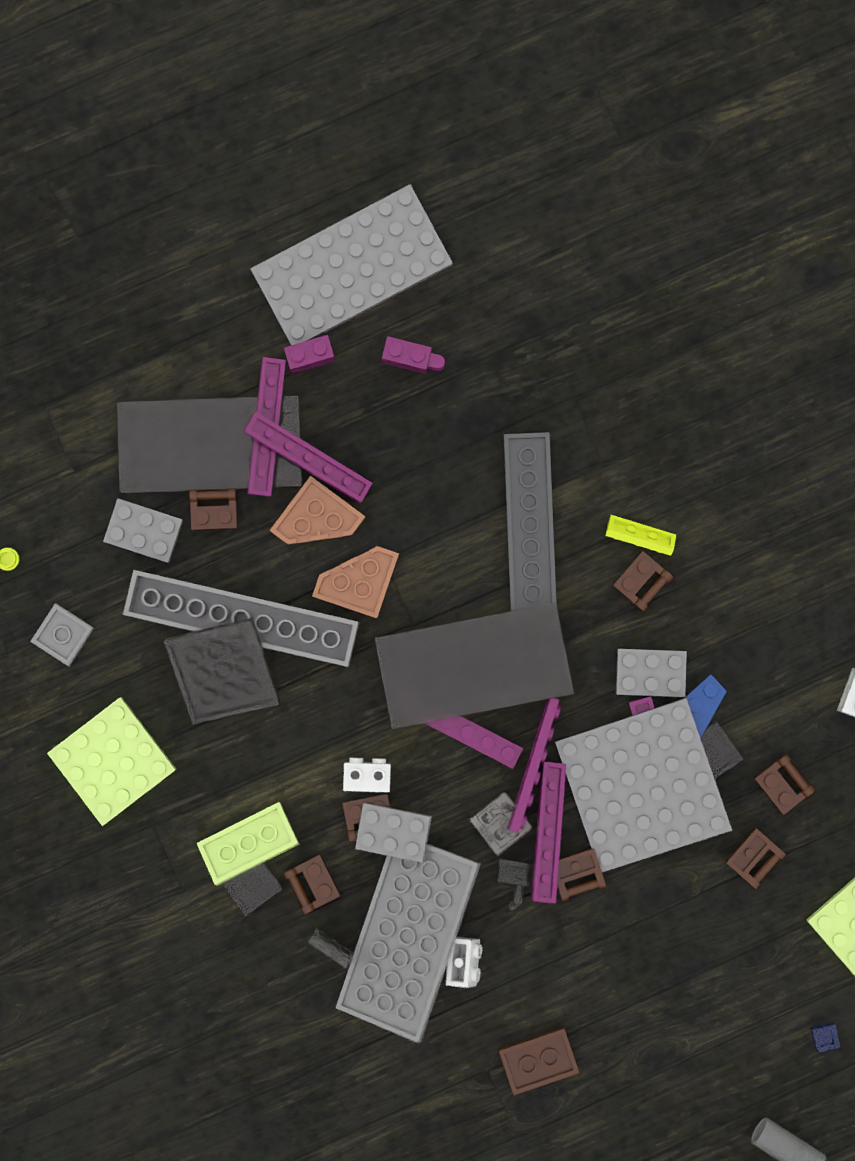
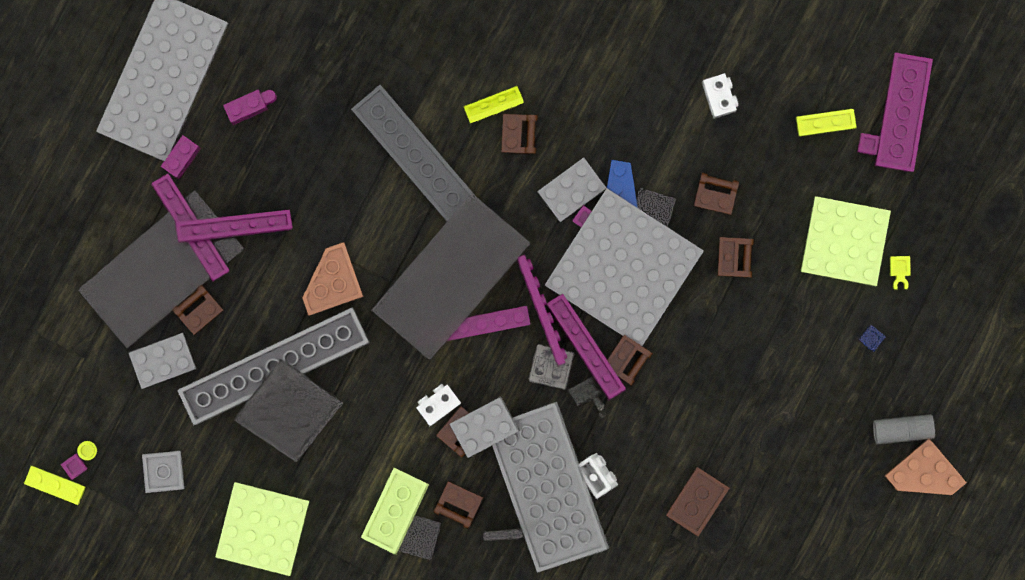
camera: 40 degrees left, 0 degrees up
nougat plate [270,476,366,545] -> none

